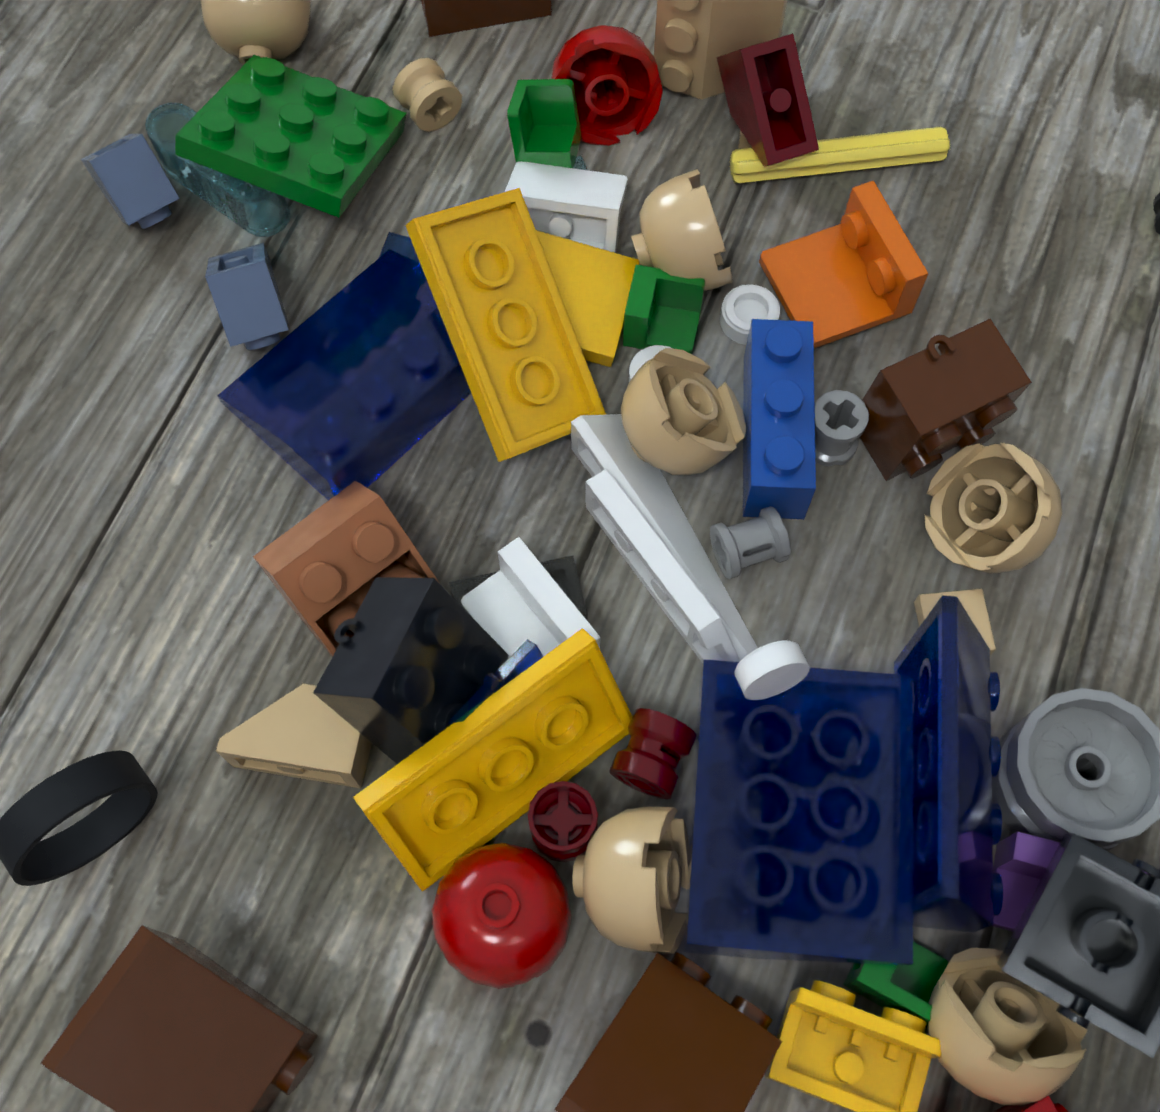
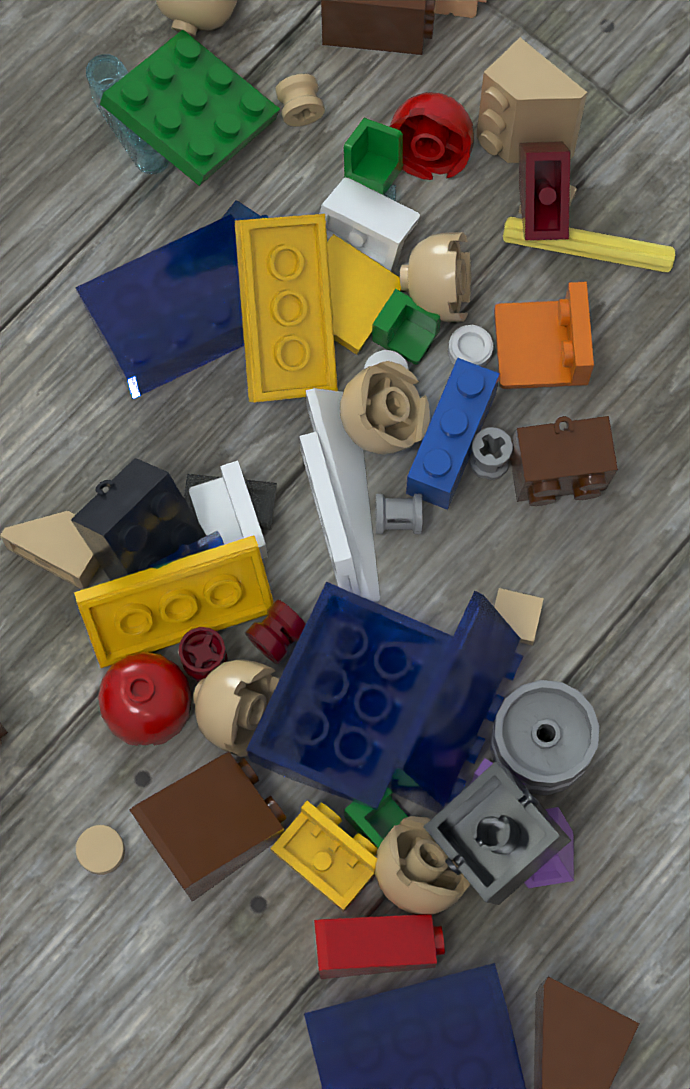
camera: 20 degrees right, 5 degrees up
sand blue slope [81,134,180,229] -> none
sand blue slope [205,242,289,350] -> none
nougat slope [253,481,441,657] -> none
white tile [734,640,810,700] -> none
tan cylinder [924,443,1062,573] -> none

